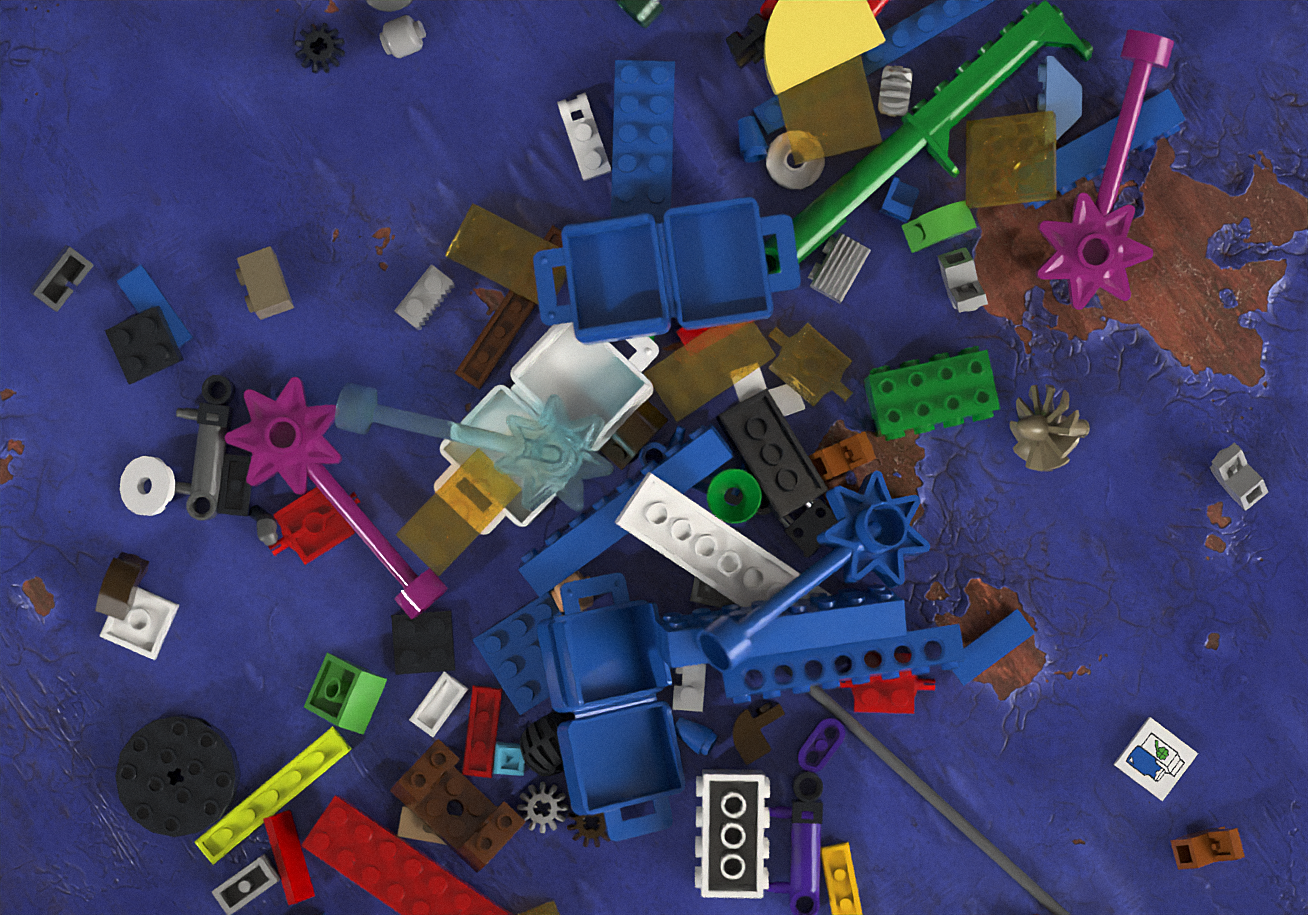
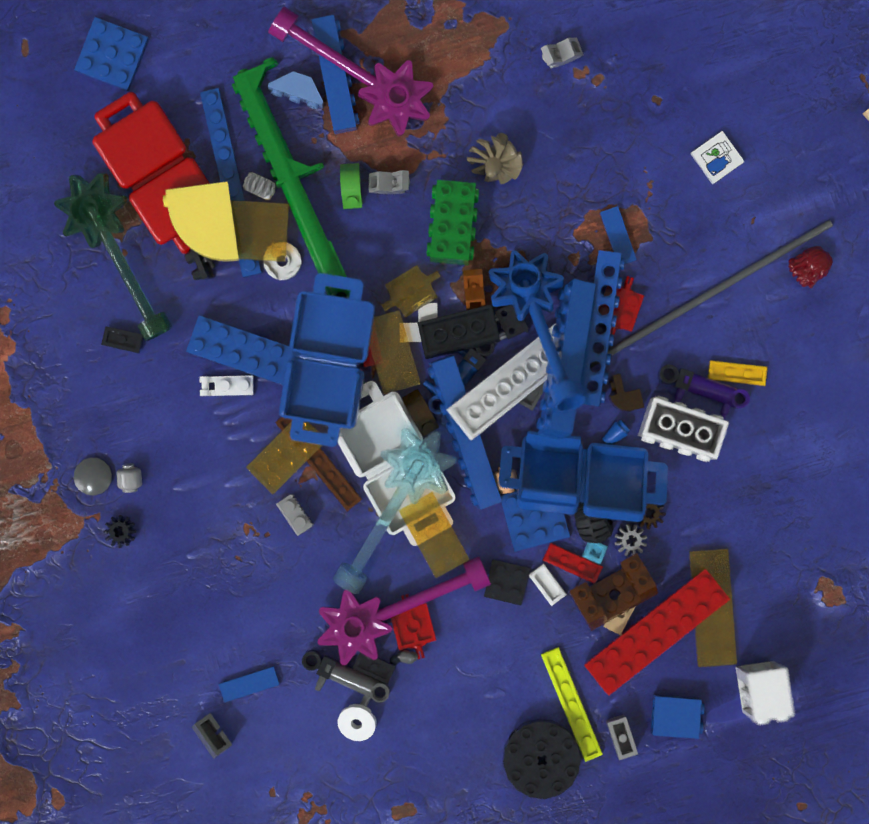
camera: 65 degrees left, 0 degrees up
dark brown brick [95,552,150,620] -> none
white tile [100,587,179,660] -> none
black plate [105,306,184,385] -> none
dark tan brick [235,246,294,320] -> none
red tile [263,810,315,905] -> none
bright green slope [304,652,387,735] -> none
light grey brick [672,664,706,712] -> none
green piece [707,469,761,524] -> none
blue cone [738,116,769,163] -> none
dark purple plate [797,718,845,772] -> none
light grey brick [808,233,871,304] -> none
blue panel [879,176,919,223] -> none
clear yellow plate [966,111,1056,209] -> none
dark orange brick [1170,826,1245,870] -> none

